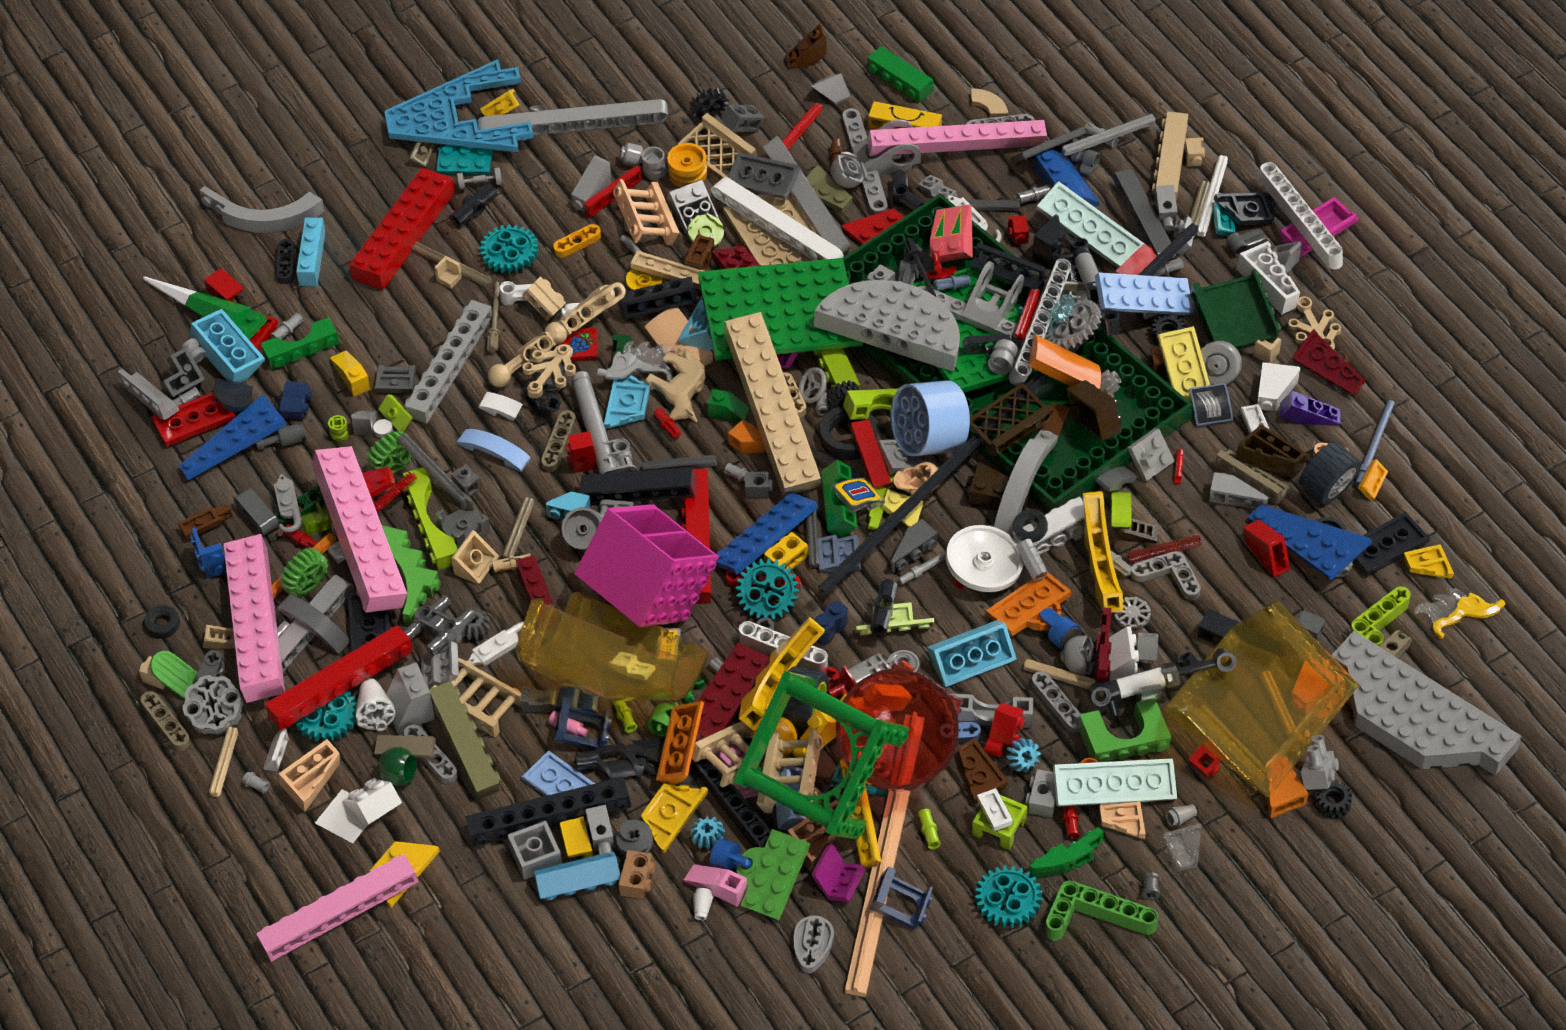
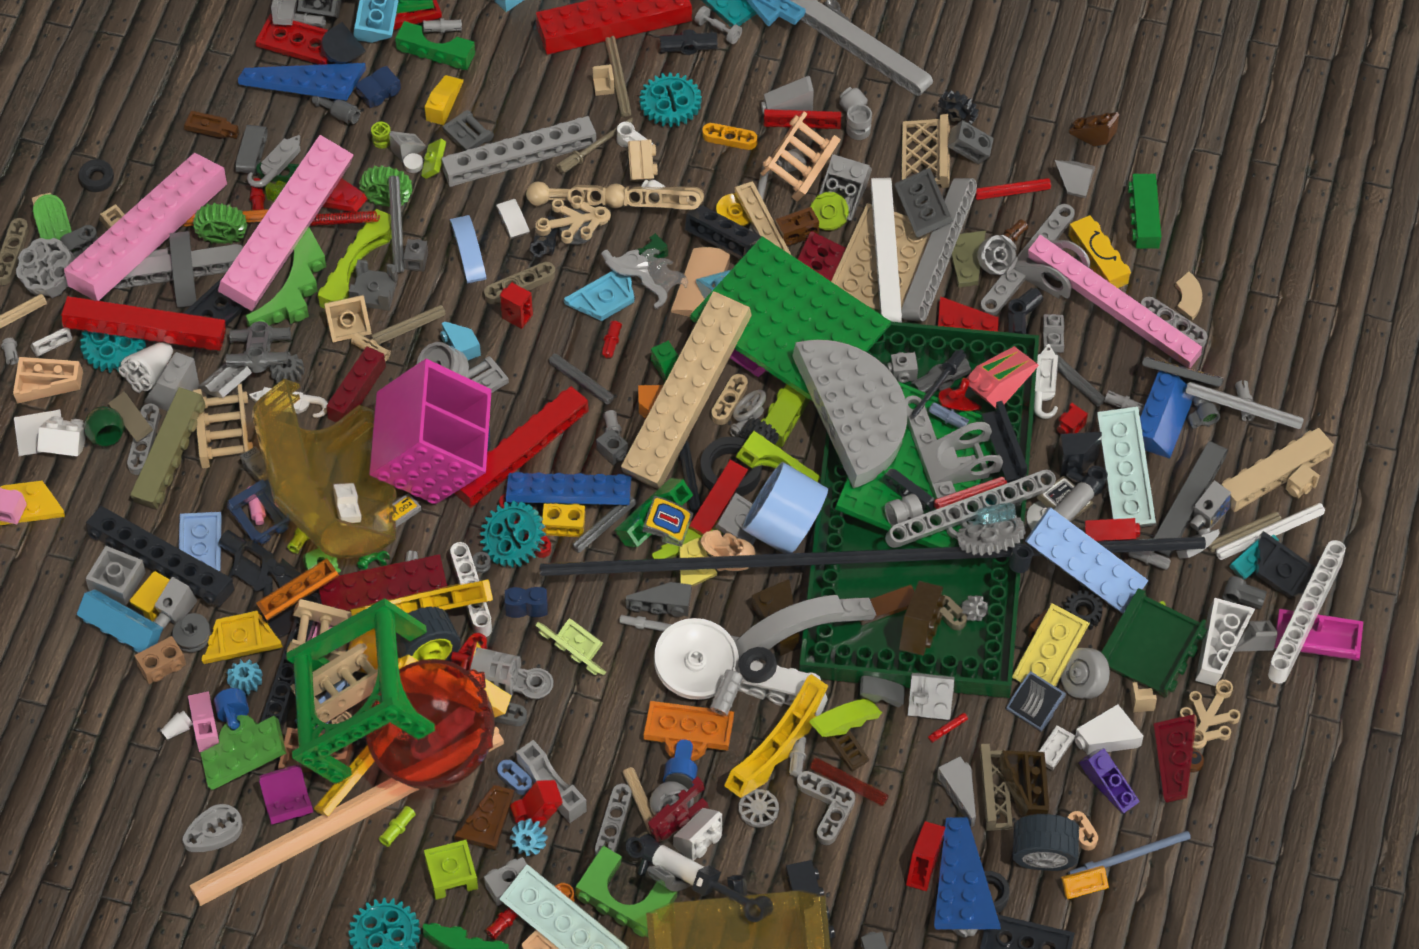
camera: 45 degrees right, 5 degrees up
blue bracket [190,527,227,578] -> none
red tile [560,328,598,362] -> none
light grey piece [571,371,638,474] -> none
black brick [579,467,697,504] -> none
tan animal [645,346,706,423] -> none
light orange wheel [667,143,707,188] -> none
sand blue slope [818,535,861,573] -> none
dark blue panel [869,866,932,930] -> none
black piece [870,579,898,635] -> none
medium azure slope [926,620,1017,687] -> none
dark brown fence [969,382,1053,458] -> none
white plate [977,788,1013,831] -> none
orange slope [1028,334,1101,389] -> none
light grey brick [1137,632,1158,663] -> none

